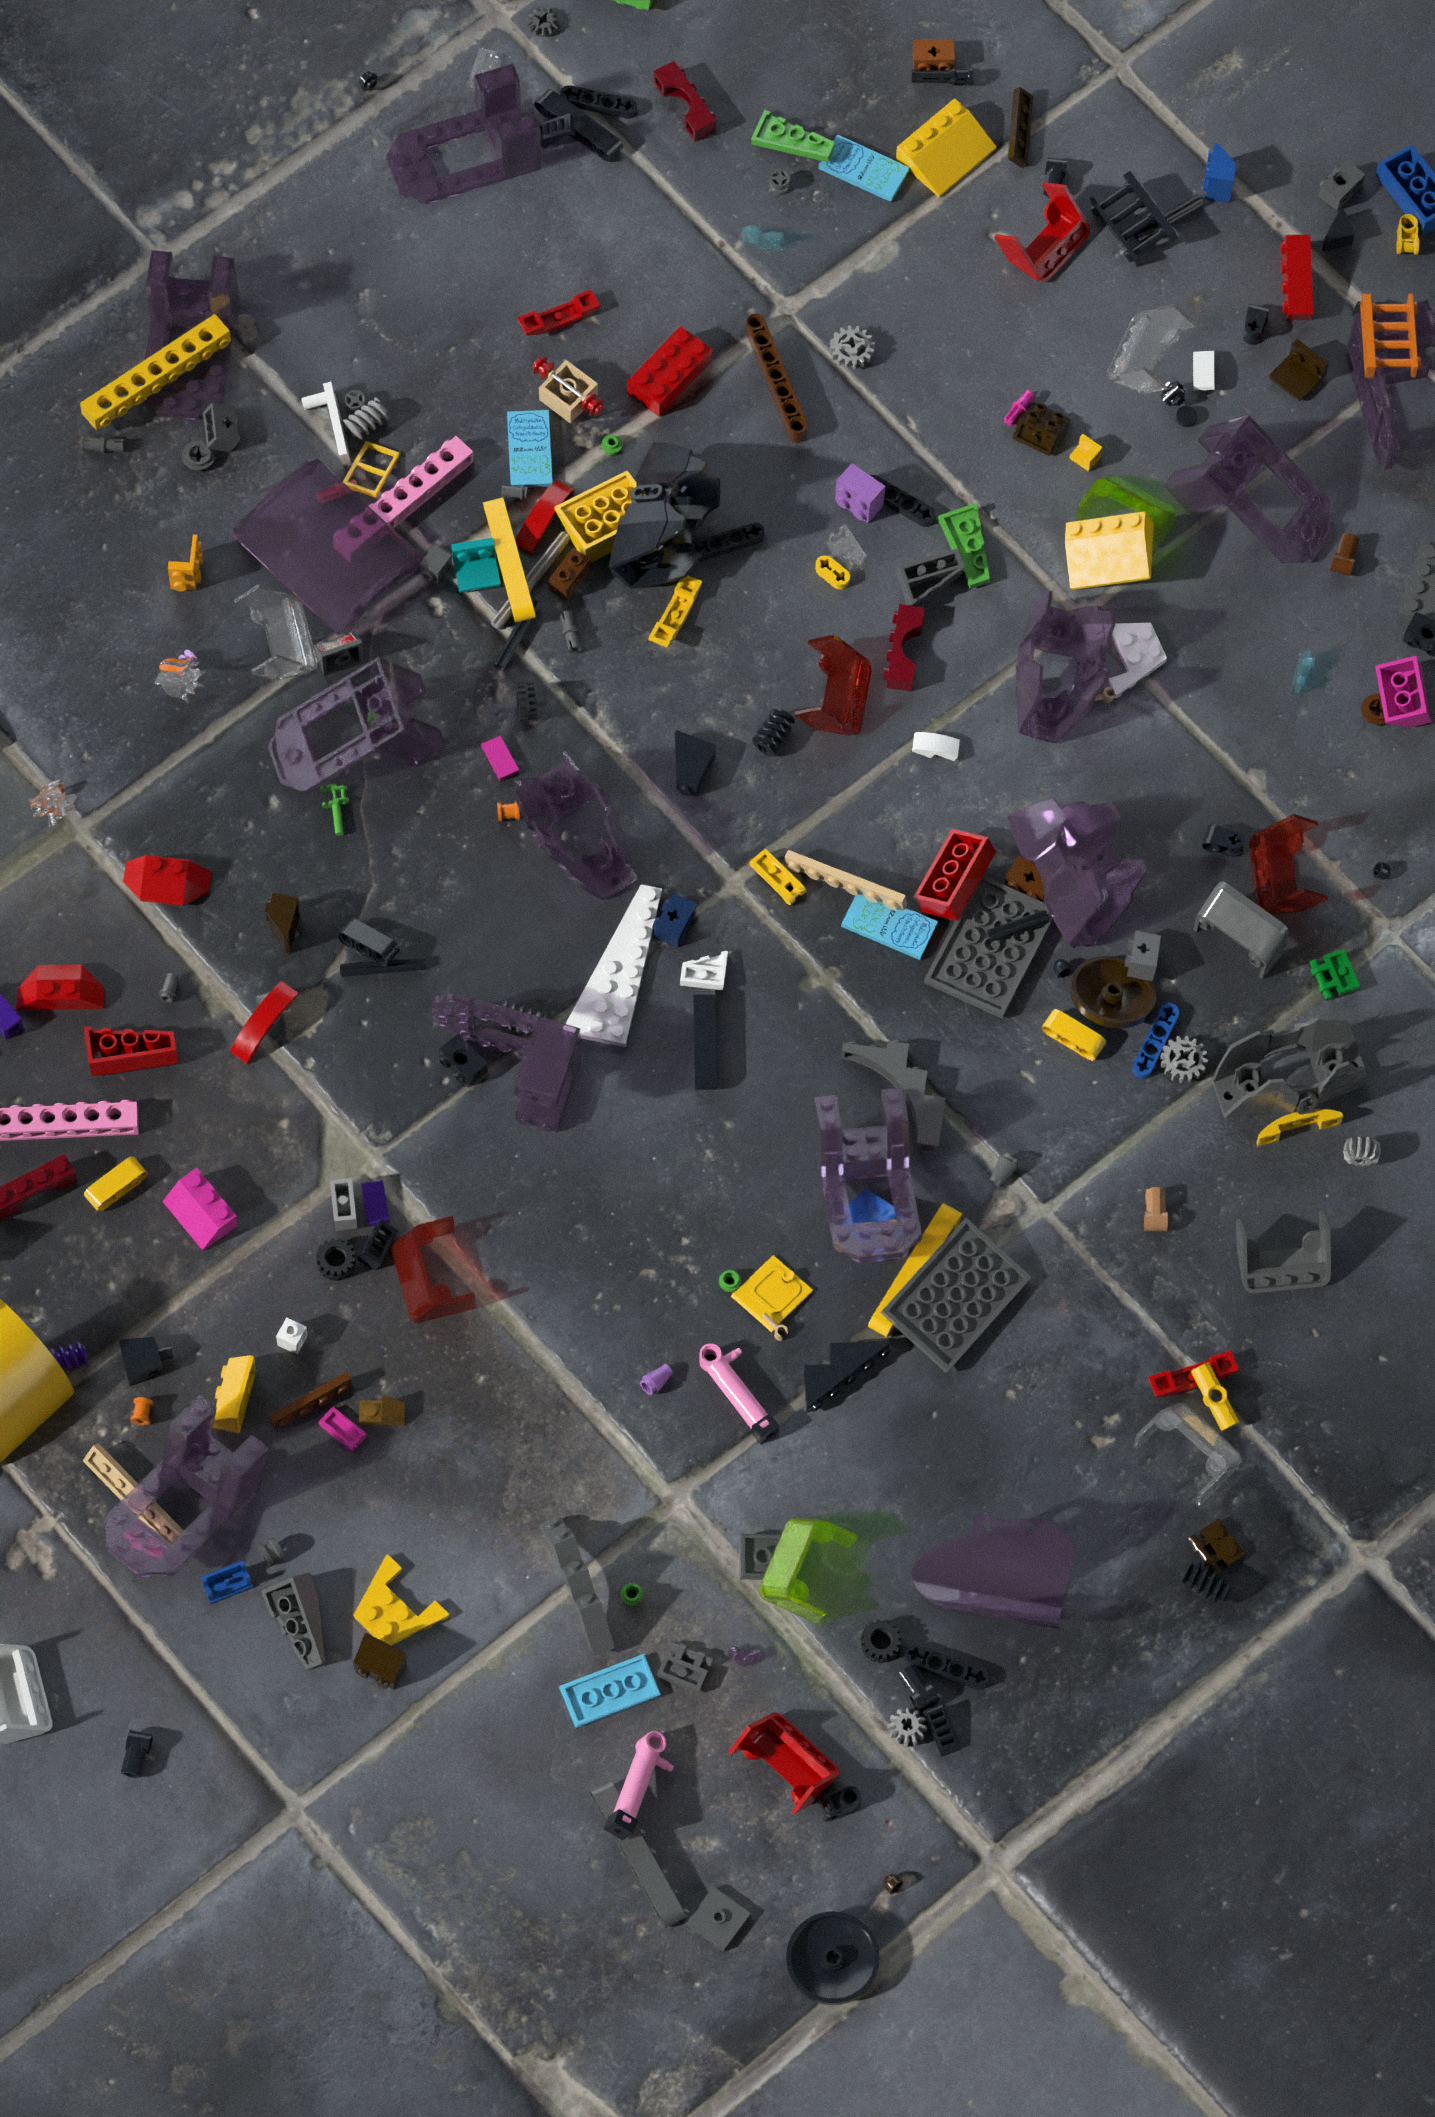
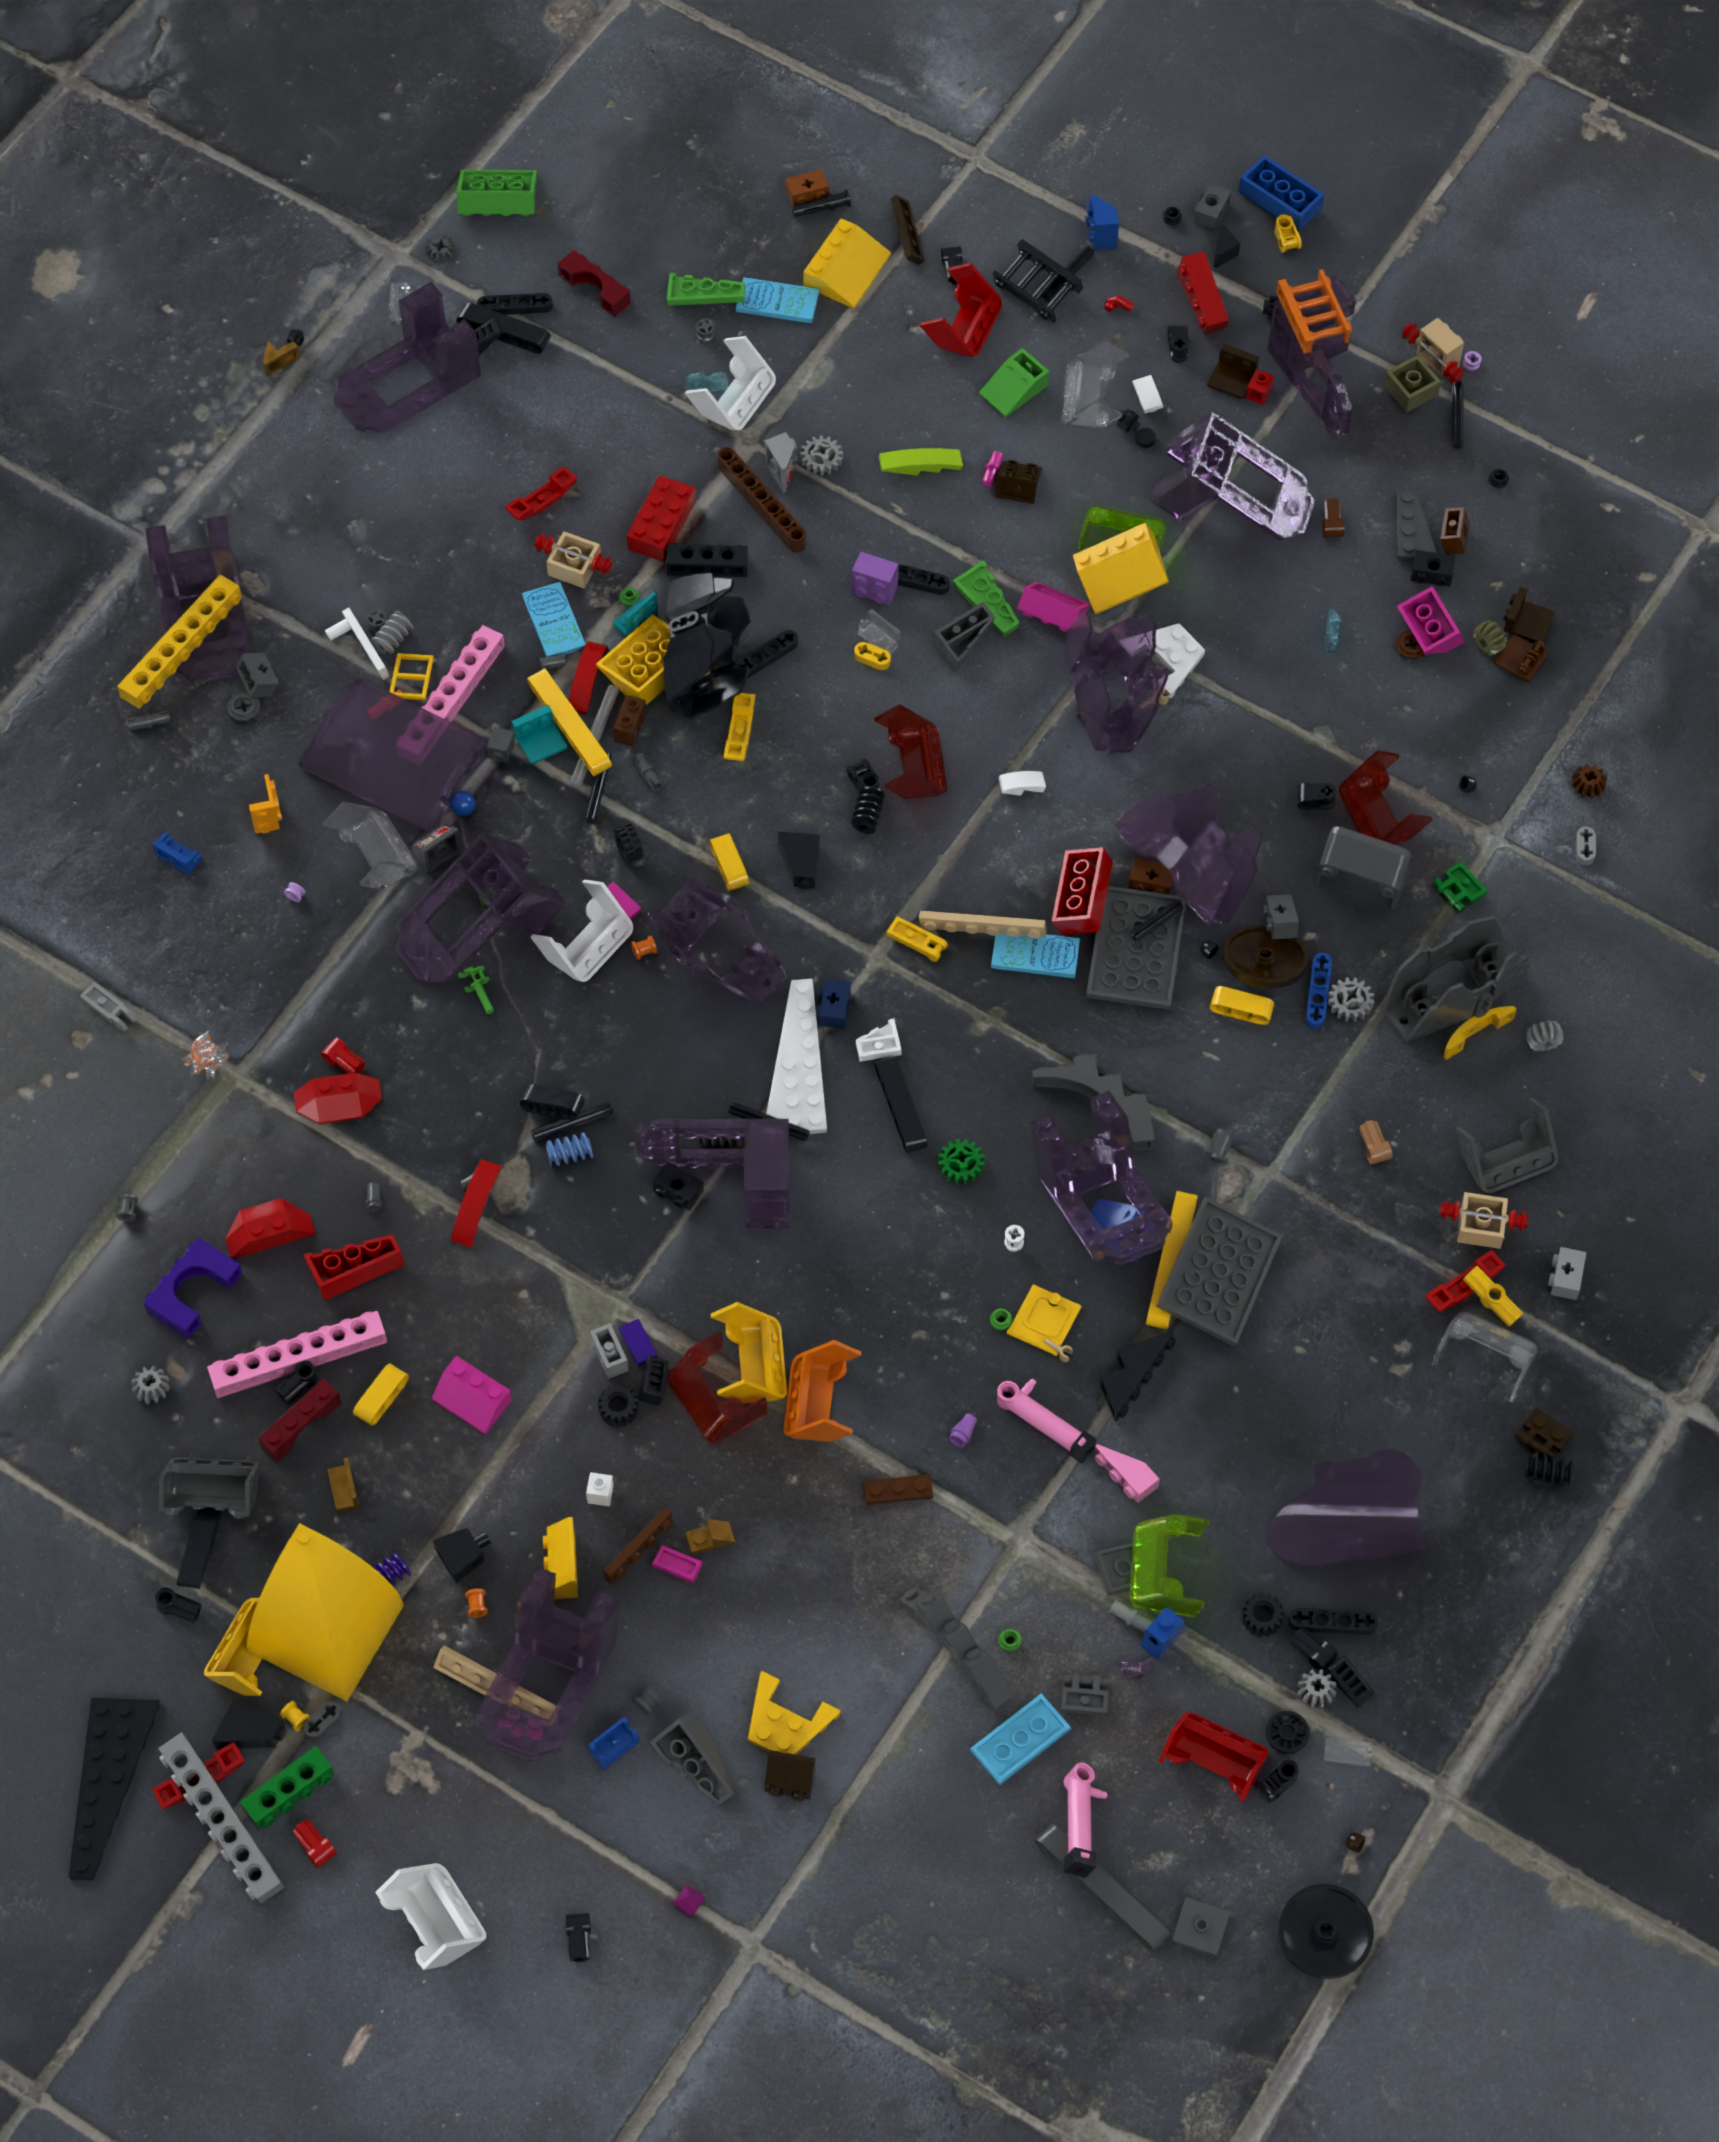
camera: 15 degrees left, 5 degrees down
clear hair [154,657,205,702] -> none
dark brown slope [265,892,300,954] -> none
dark red arch [883,604,924,692] -> none
yellow panel [1069,434,1103,472] -> none
none -> blue hinge [153,832,203,875]
none -> pearl gold slope [263,341,300,376]
none -> black piece [275,1361,318,1404]
none -> red piece [321,1037,366,1074]
none -> pearl gold panel [327,1458,359,1513]
none -> blue piece [449,791,476,817]
none -> white windscreen [531,879,633,982]
none -> medium blue piece [546,1132,593,1168]
none -> teal bracket [612,592,658,637]
none -> black brick [666,543,748,577]
none -> magenta slope [673,1884,706,1917]
none -> white windscreen [685,336,776,431]
none -> yellow beam [709,833,749,891]
none -> yellow windscreen [711,1302,787,1404]
none -> black axle [728,1102,810,1141]
none -> light grey slope [765,432,797,493]
none -> orange windscreen [783,1340,861,1442]
none -> black piece [846,758,880,791]
none -> reddish brown plate [863,1474,933,1505]
none -> lime slope [879,448,963,476]
none -> green gear [938,1139,985,1185]
none -> bright green slope [979,348,1049,418]
none -> white bush [1004,1225,1025,1252]
none -> dark pink slope [1017,581,1091,633]
none -> bright pink slope [1094,1444,1160,1503]
none -> red arm [1104,295,1134,312]
none -> light grey pin [1109,1599,1152,1633]
none -> blue torso [1140,1607,1186,1660]
none -> black plate [1163,207,1182,225]
none -> red brick [1246,369,1274,405]
none -> black wheel [1266,1711,1310,1754]
none -> clear hinge [1323,1737,1373,1767]
none -> tan brick [1439,1192,1529,1249]
none -> light grey brick [1548,1247,1586,1300]

